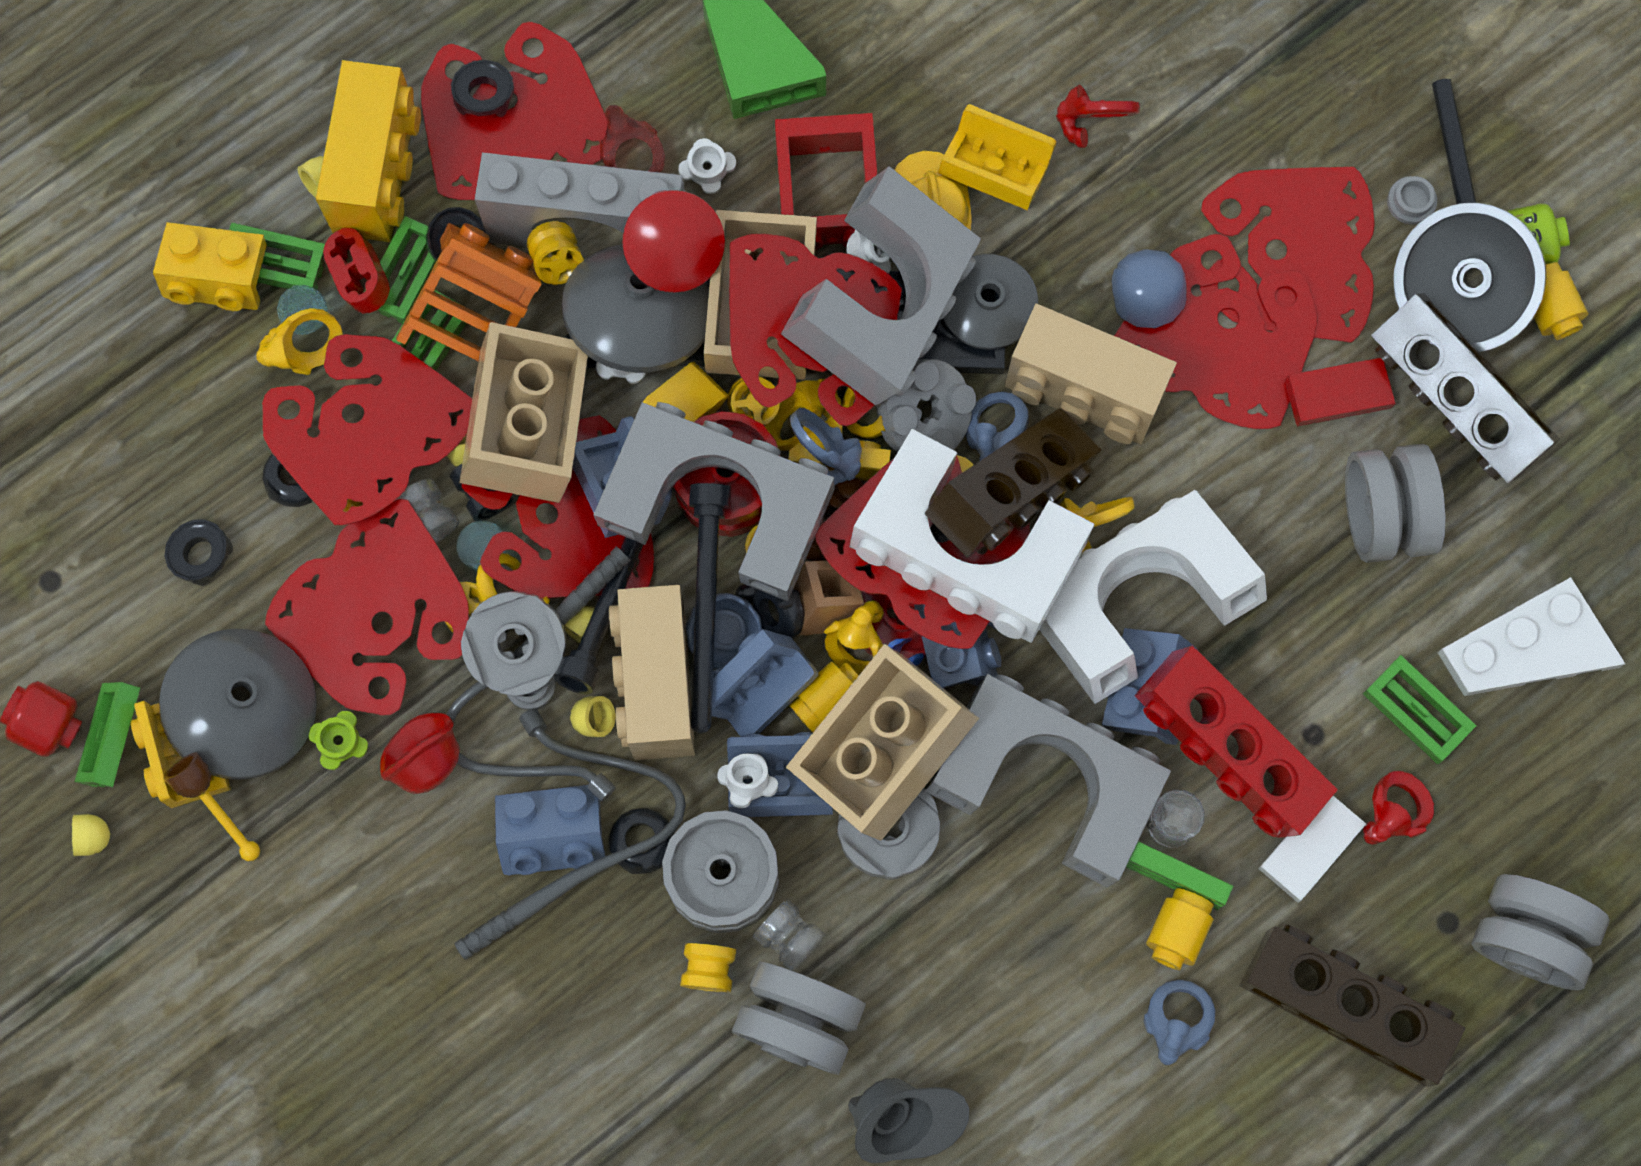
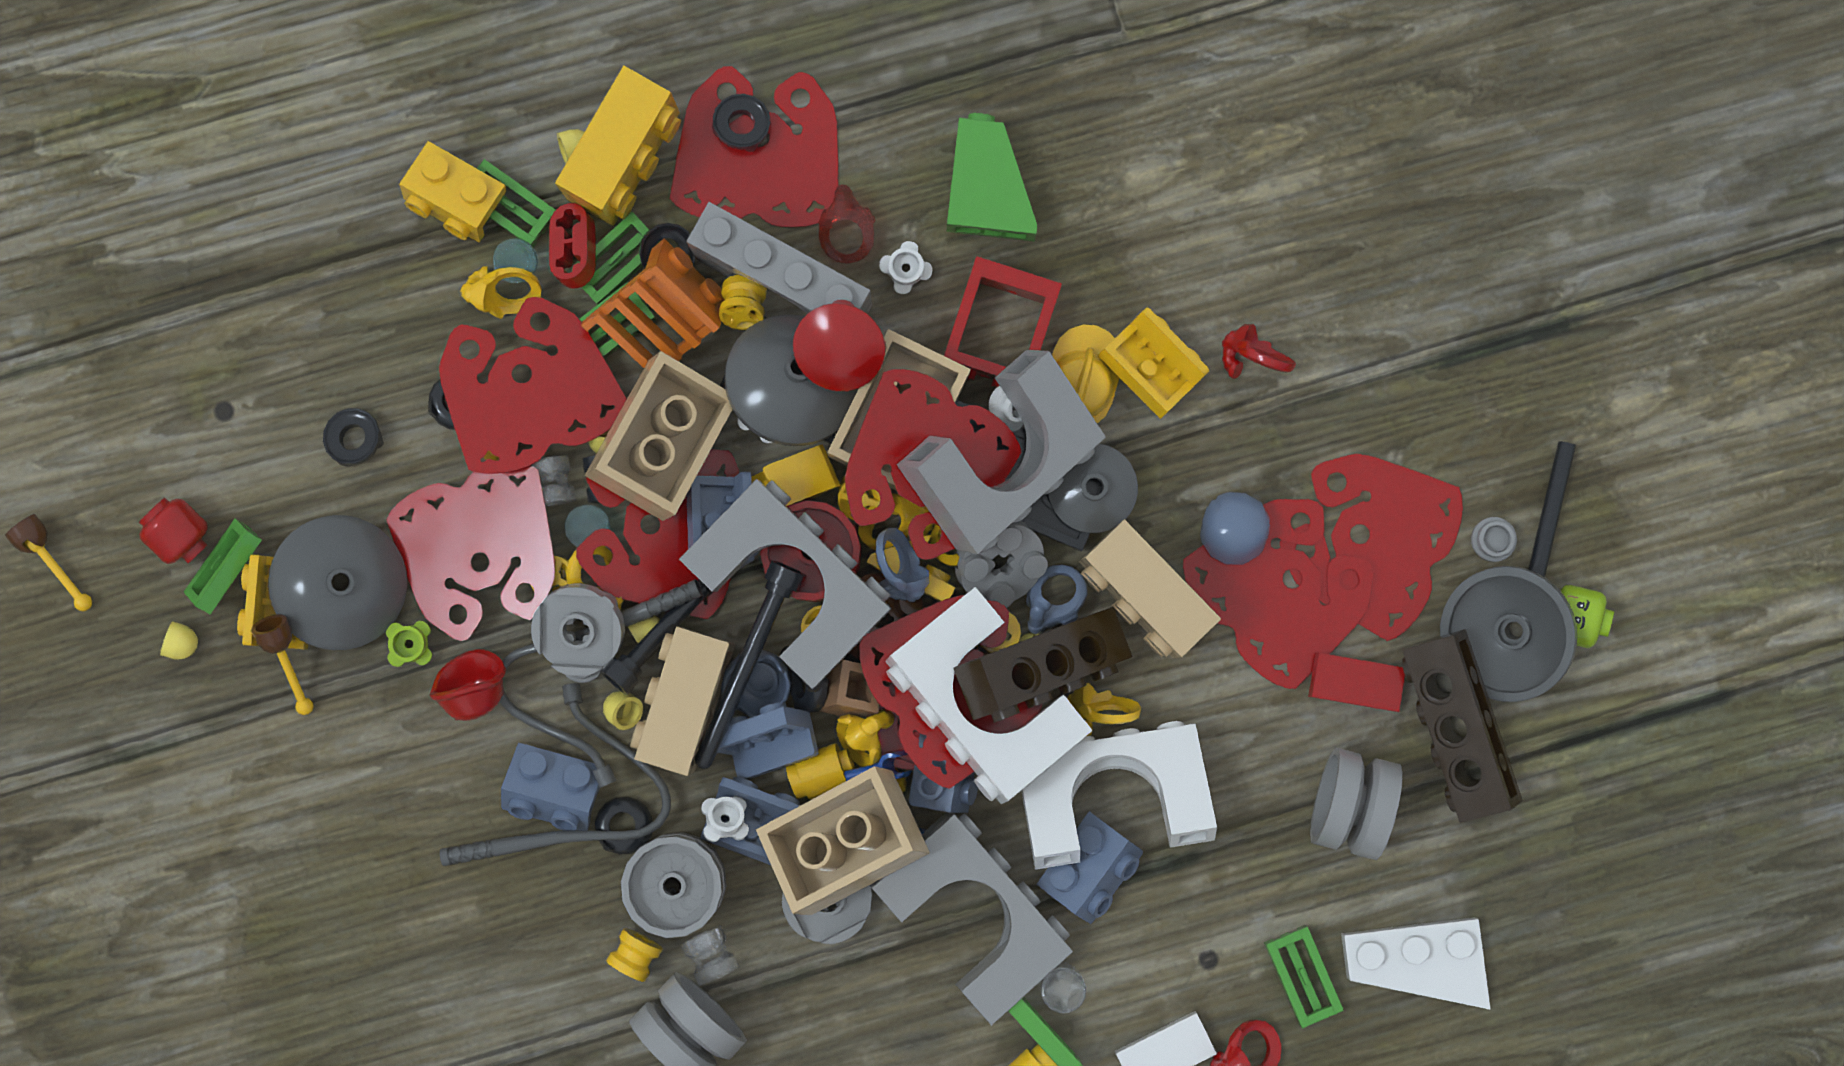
camera: 20 degrees right, 10 degrees up
red brick [1134,646,1338,838] -> none
yellow brick [1534,262,1589,340] -> none

